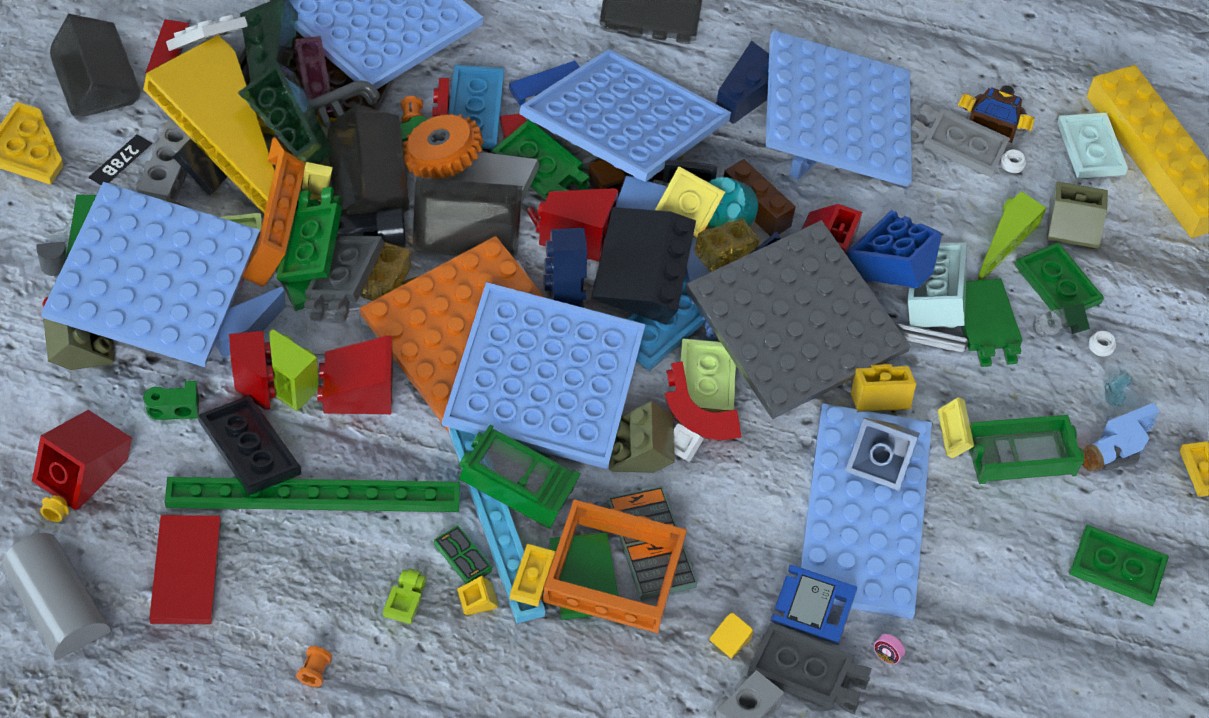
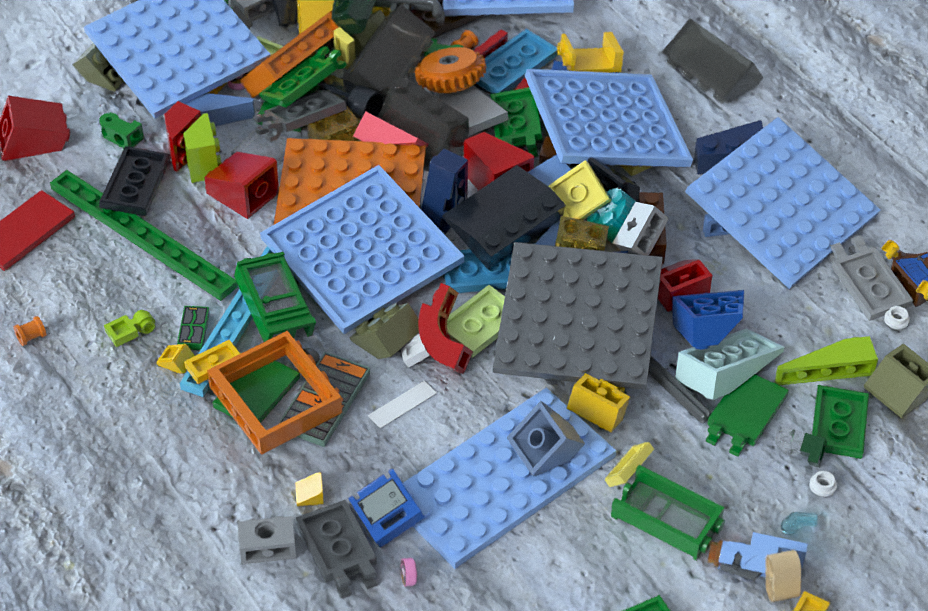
camera: 45 degrees right, 5 degrees down
none -> coral slope [353,111,428,148]
none -> white sticker [368,381,437,428]
none -> yellow panel [557,32,624,73]
none -> light grey brick [612,202,669,256]
none -> tan beam [765,550,801,602]

